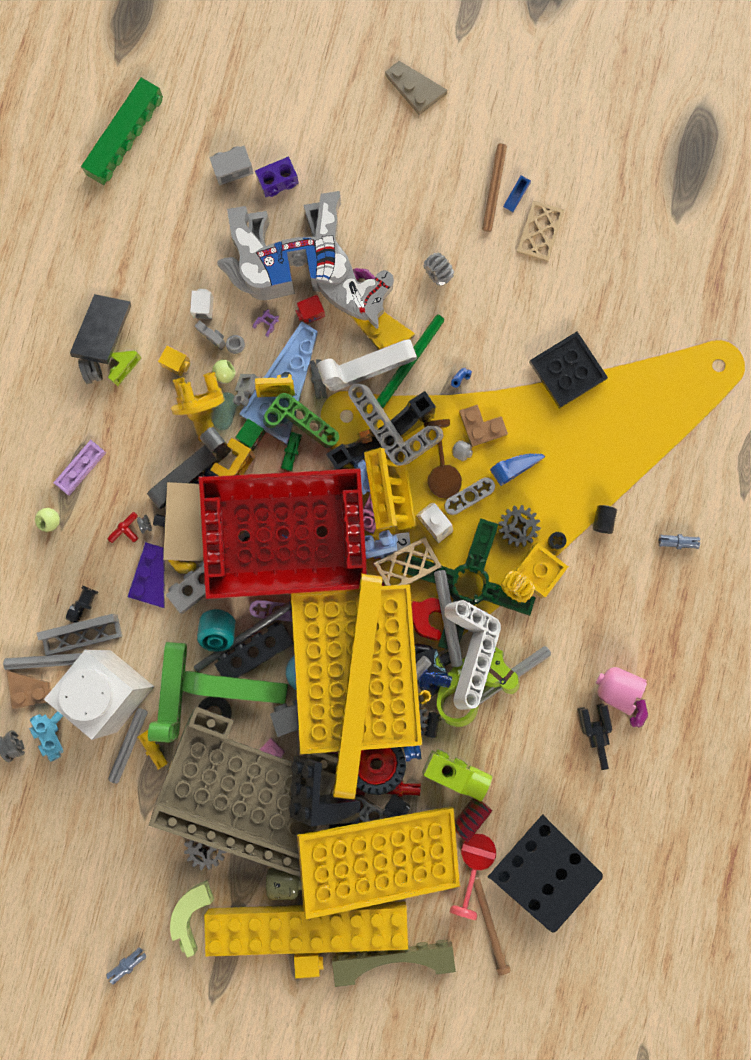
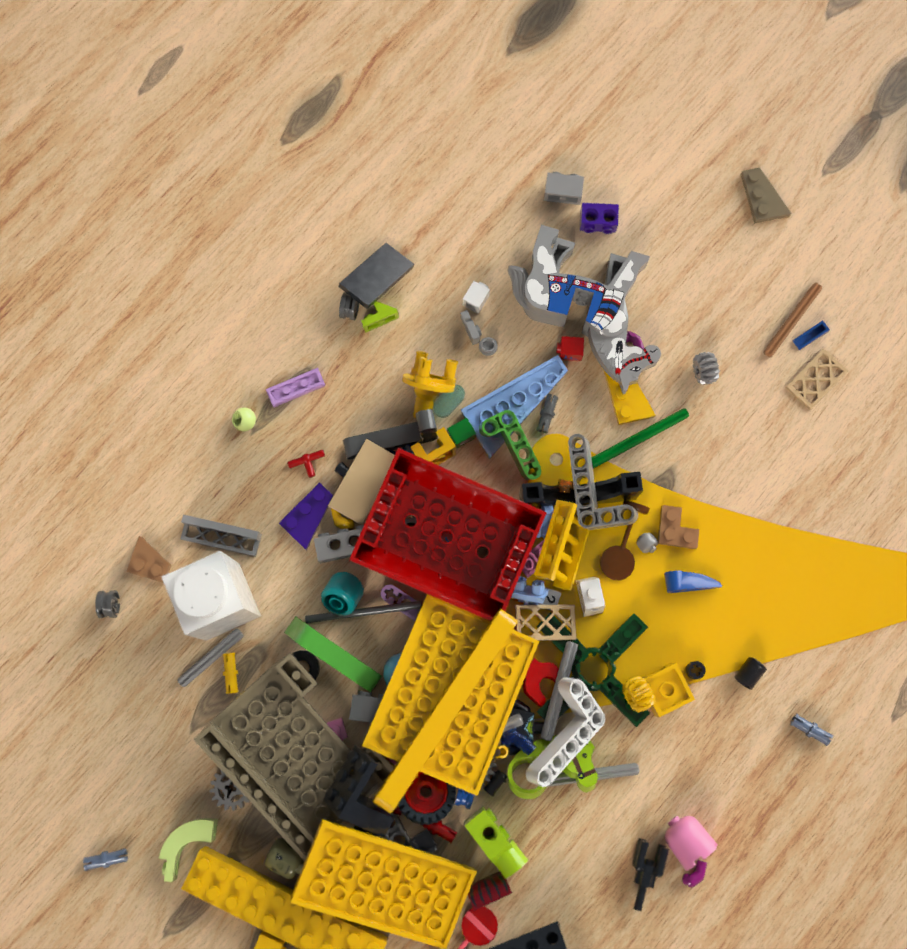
camera: 25 degrees right, 5 degrees down
light grey axle [3,653,82,670] -> none
medium azure brick [29,711,63,762] -> none
black connector [66,585,98,623] -> none
green brick [81,77,163,185] -> none
dark grey bush [137,515,152,534] -> none
bright green beam [148,642,187,743] -> none
yellow brick [158,345,190,376] -> none
yellowish green piece [212,360,236,384] -> none
black brick [214,623,294,678] -> none
light grey plate [233,374,259,406] -> none
medium lavender piece [252,309,279,337] -> none
yellow plate [255,374,295,397] -> none
green pin [281,432,303,472] -> none
white beam [317,340,417,391] -> none
light grey beam [444,478,495,515] -> none
blue arm [451,368,472,388] -> none
dark grey gear [498,505,541,547] -> none
black plate [529,331,608,409] -> none

